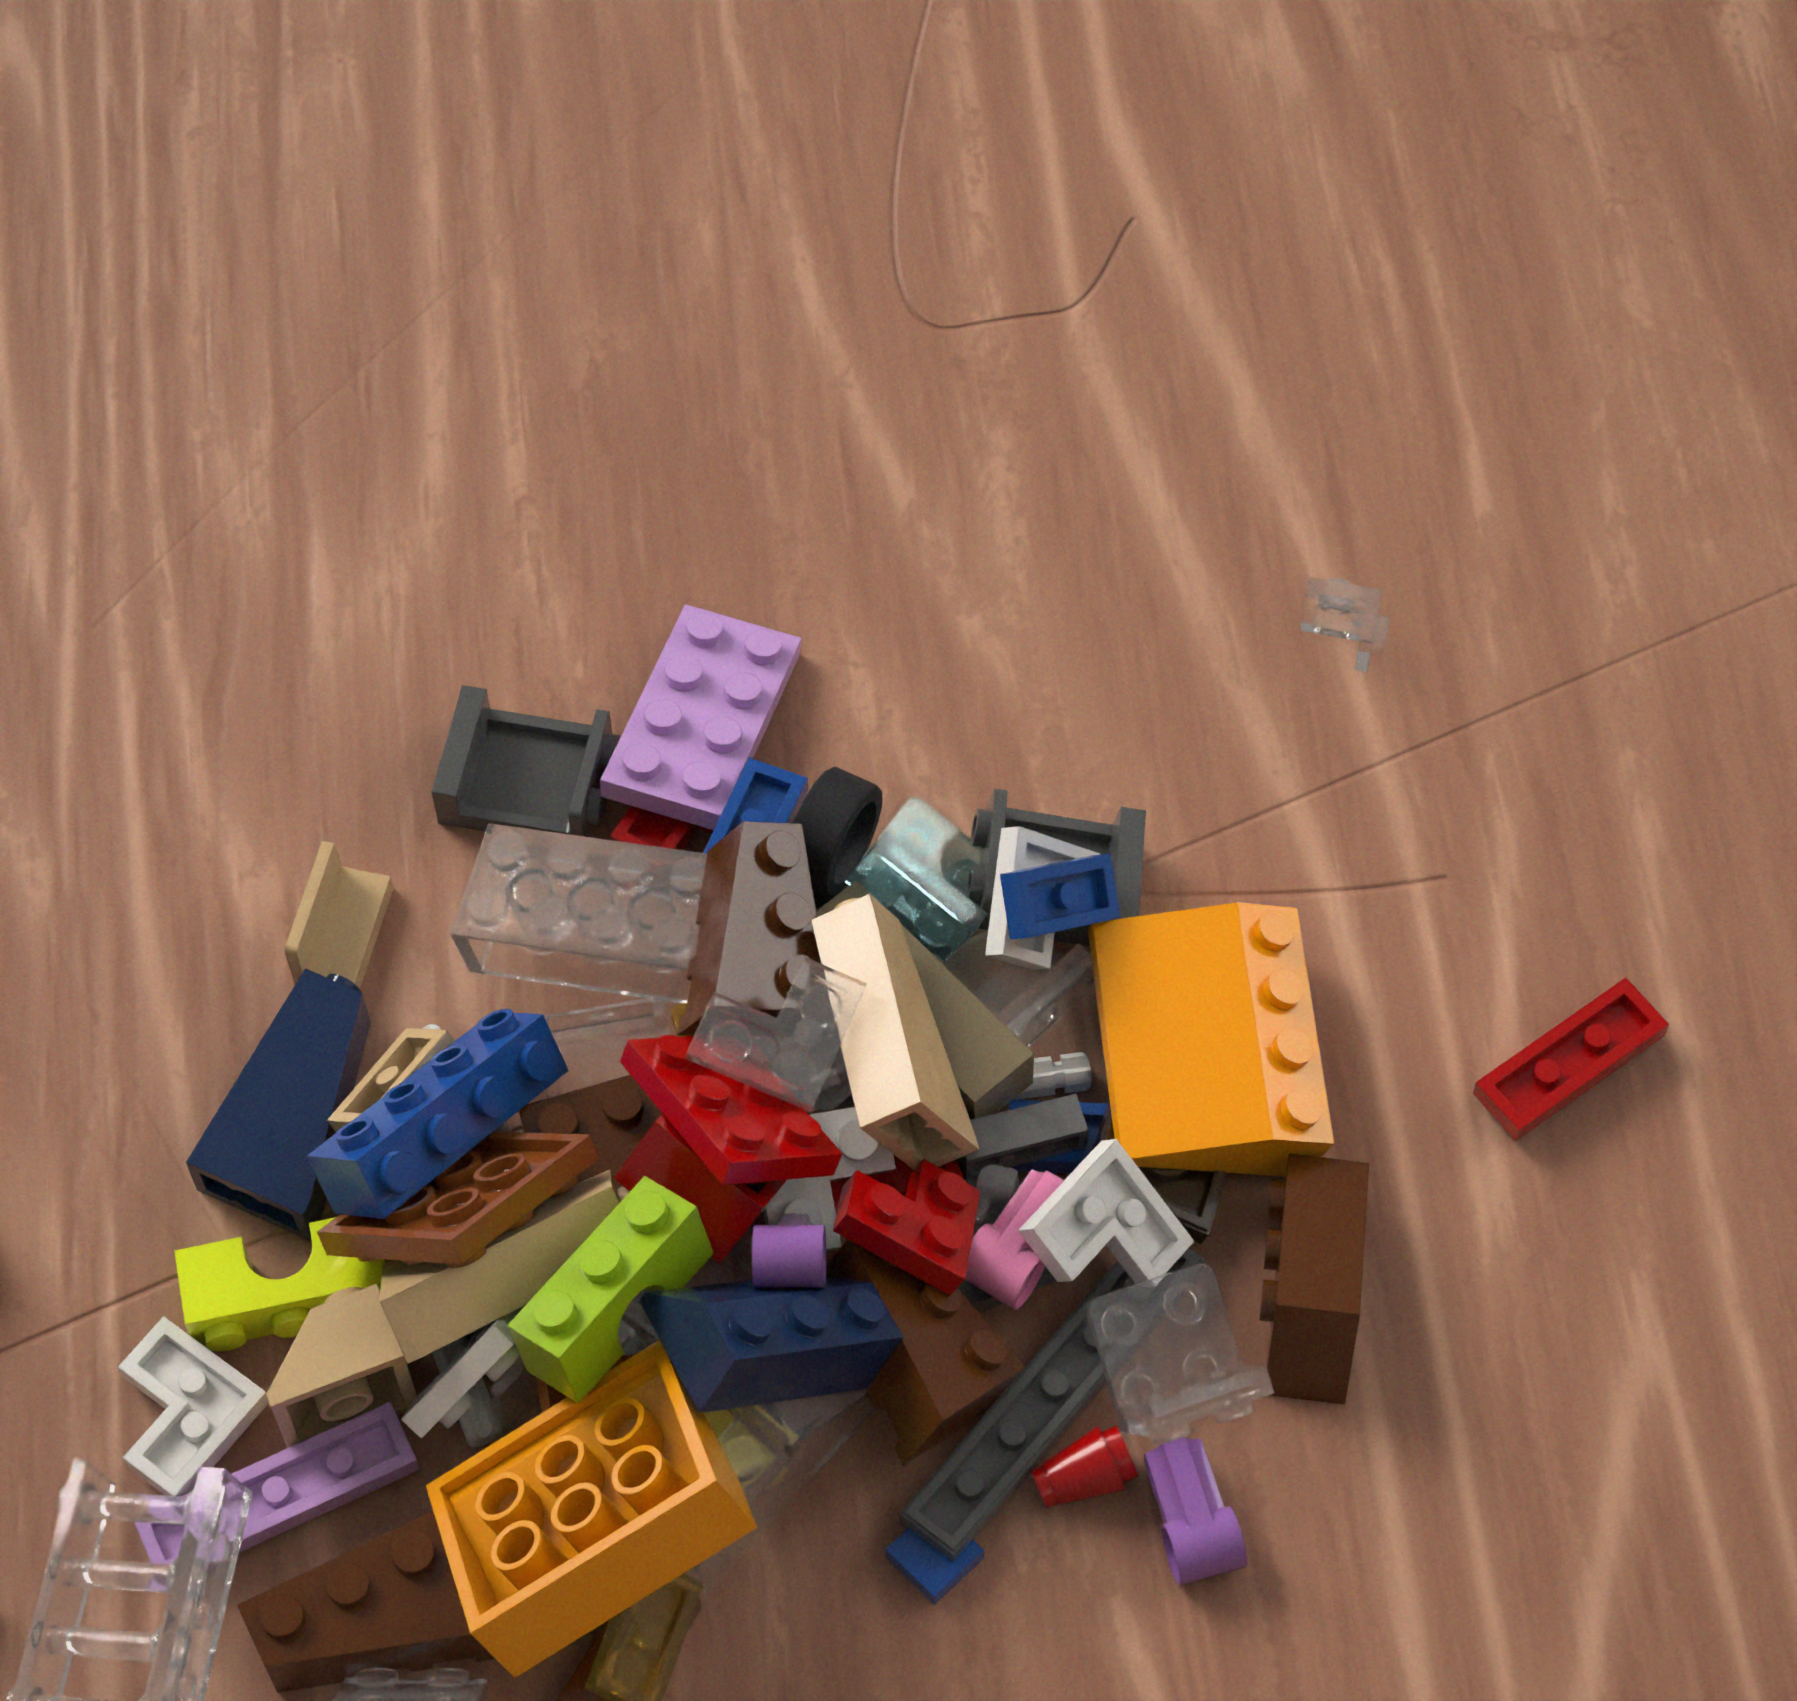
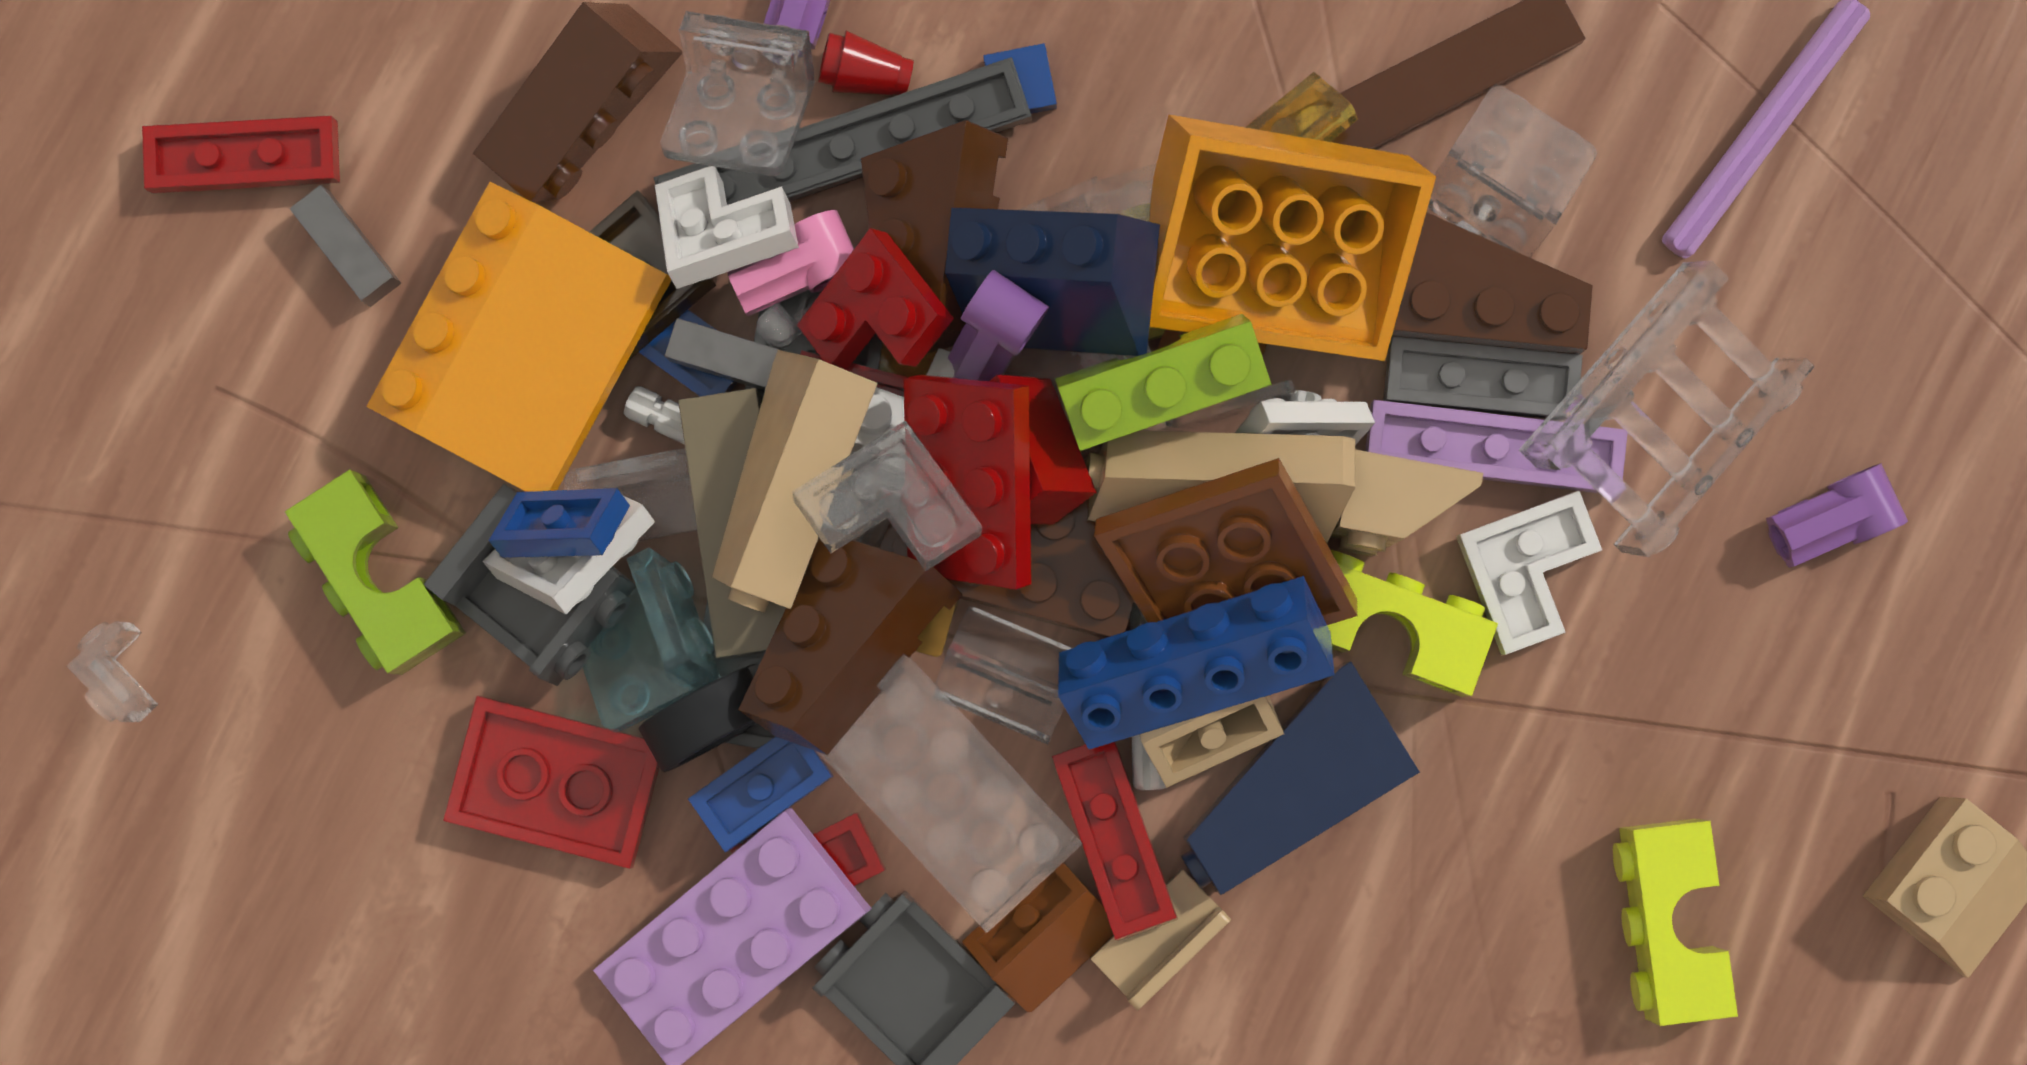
camera: 145 degrees left, 25 degrees up
none -> lime arch [284,469,466,675]
none -> flat silver piece [289,184,401,307]
none -> red plate [443,696,660,869]
none -> dark orange panel [962,854,1113,1012]
none -> red plate [1052,742,1178,941]
none -> flat silver plate [1383,336,1583,421]

